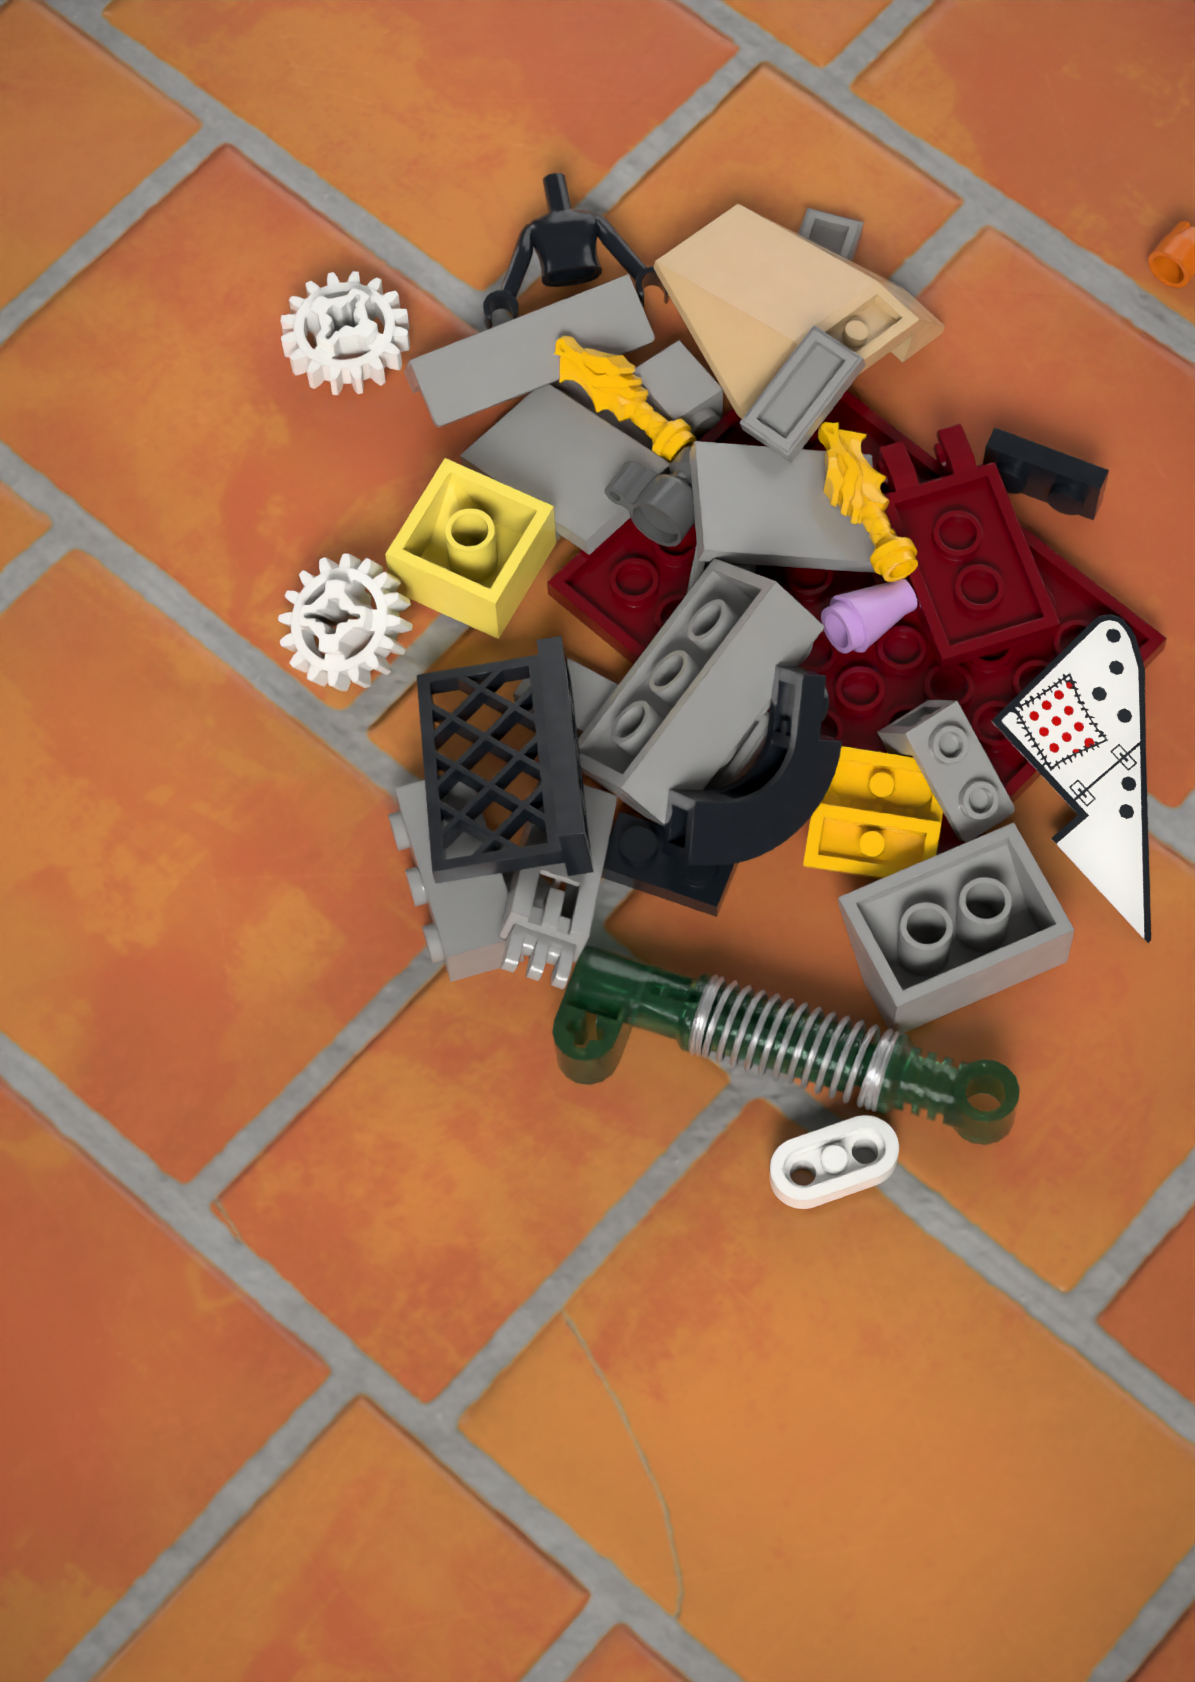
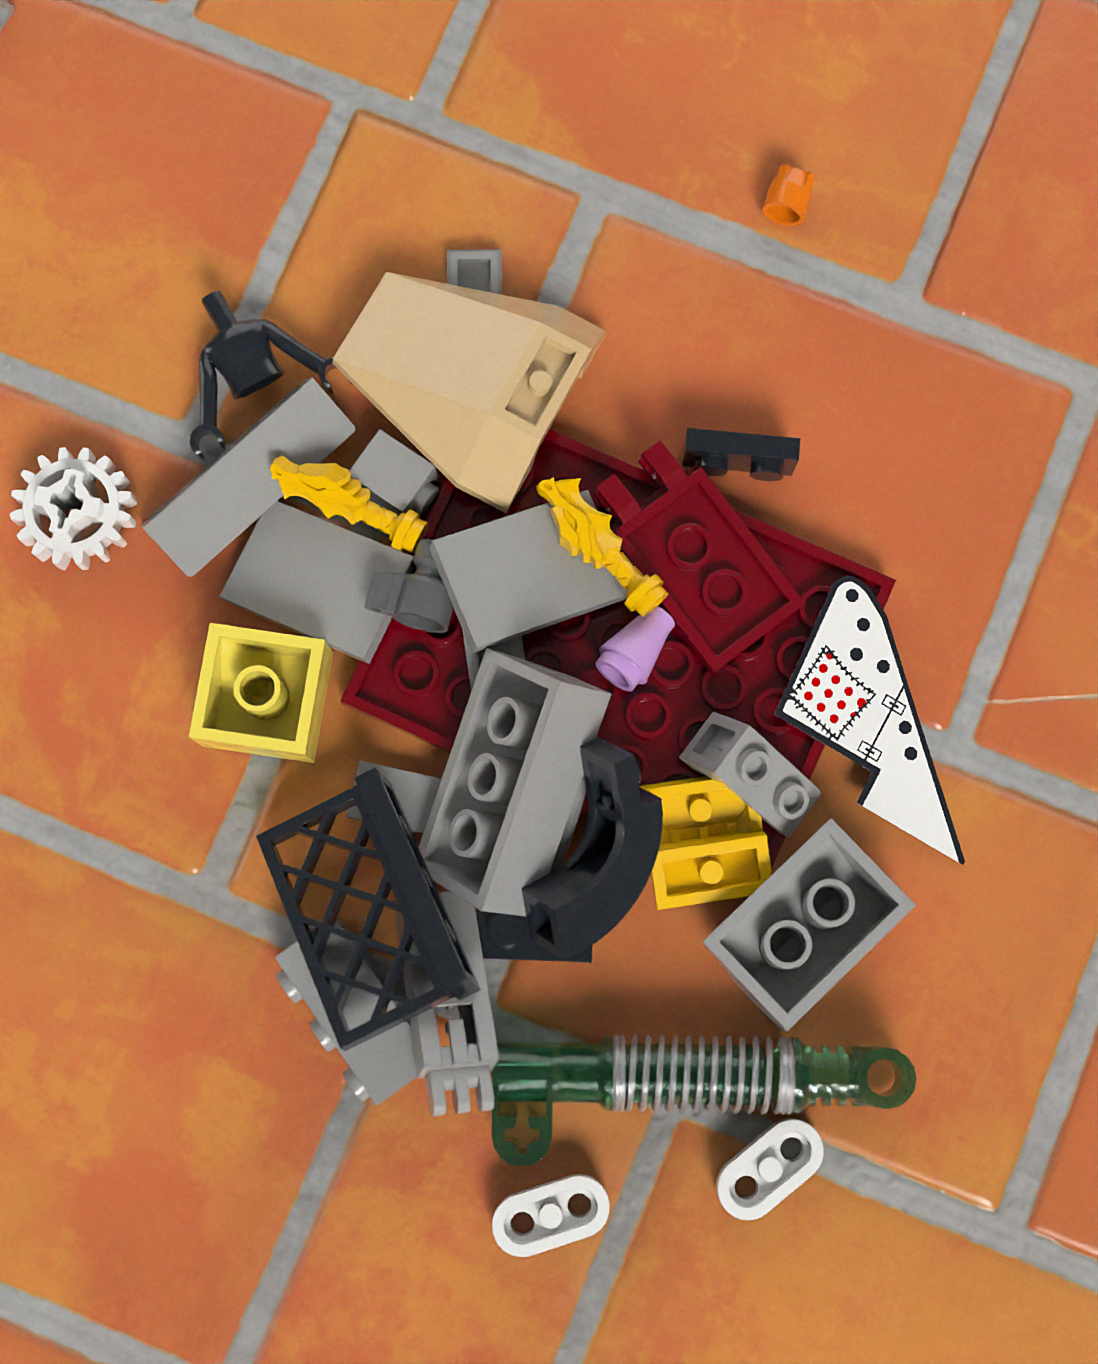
camera: 20 degrees left, 15 degrees up
white gear [278,554,413,691] -> none
light grey tile [740,325,866,463] -> none
none -> white plate [492,1174,610,1257]

